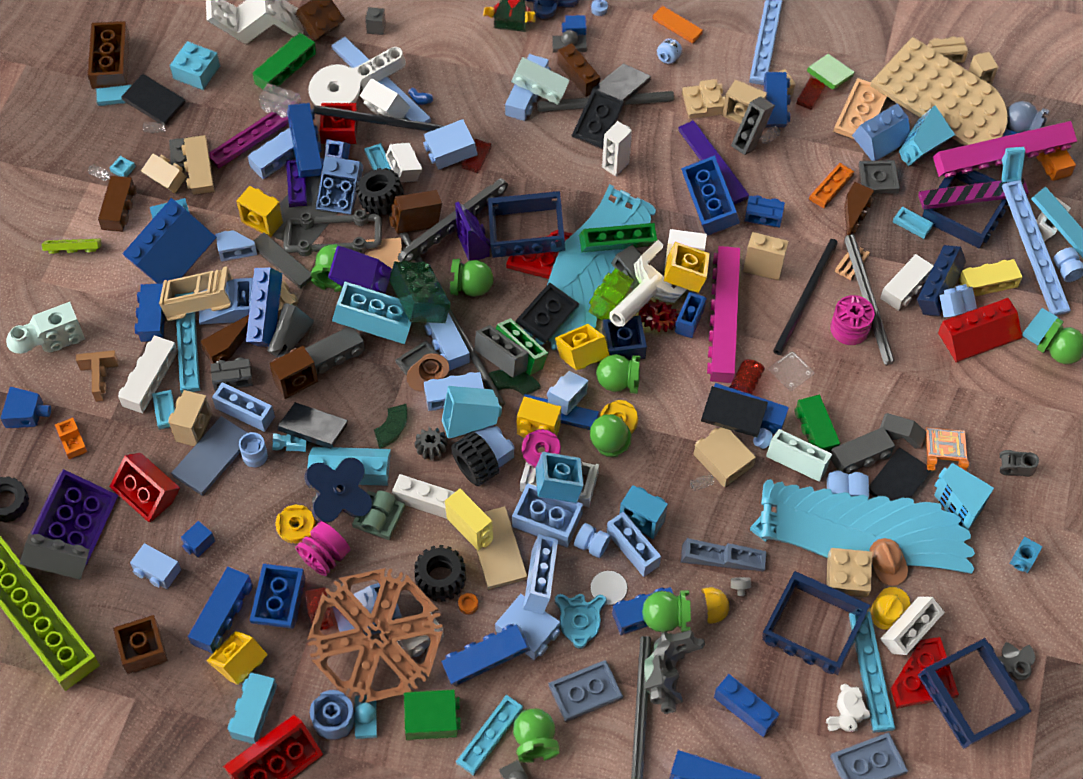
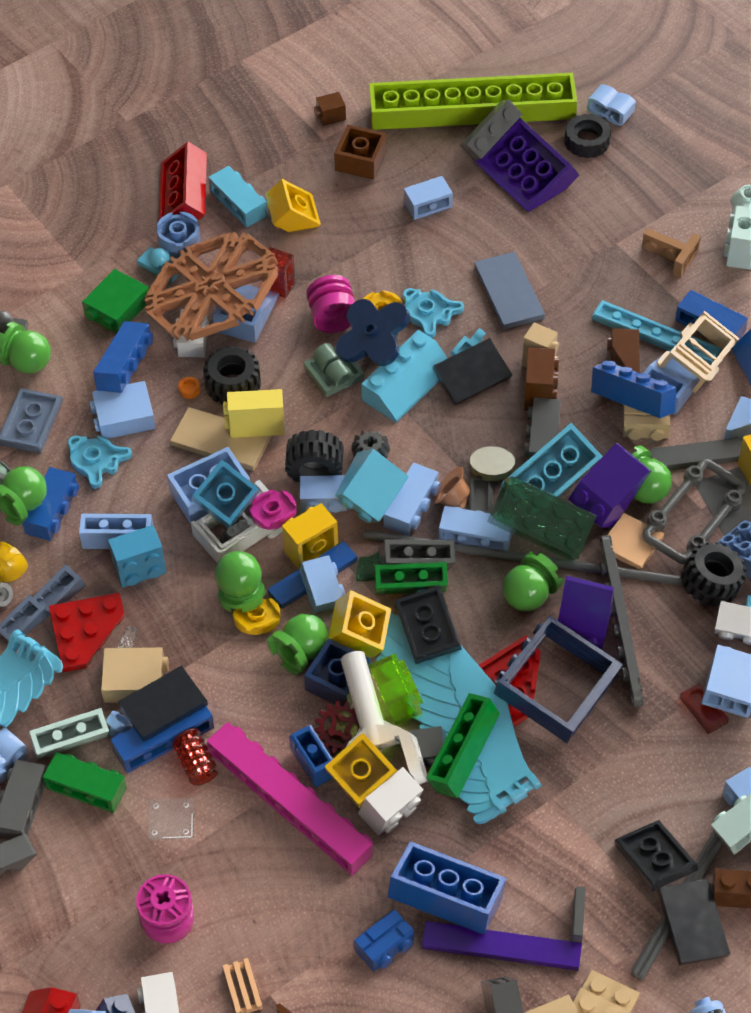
camera: 130 degrees right, 5 degrees down
blue torso [0,387,51,428] -> none
orange slope [55,418,87,459] -> none
red slope [109,452,180,522] -> none
white brick [118,336,178,414] -> none
medium azure tile [152,390,175,429] -> none
tan brick [168,390,212,446] -> none
blue brick [181,521,215,557] -> none
blue brick [188,566,253,653] -> none
dark grey brick [210,358,253,391] -> none
light blue brick [212,382,275,432] -> none
light blue wheel [239,432,268,468] -> none
blue brick [250,564,306,629] -> none
dark grey piece [268,303,314,358] -> none
clear green tile [374,404,408,449] -> none
reddish brown brick [390,190,442,234] -> none
white brick [392,474,455,519] -> none
medium azure tile [456,695,524,776] -> none
light blue brick [523,534,558,615] -> none
light blue wheel [574,523,611,559] -> none
white sticker [591,571,627,605] -> none
white brick [602,121,632,176] -> none
tan brick [743,232,788,281] -> none
black piece [773,239,838,355] -> none
dark grey axle [844,235,895,365] -> none
none -> red plate [49,593,124,672]
none -> reddish brown brick [314,92,346,126]
none -> medium azure tile [403,288,464,338]
none -> tile [469,446,515,481]
none -> tan brick [522,322,559,367]
none -> dark grey tile [571,887,585,943]

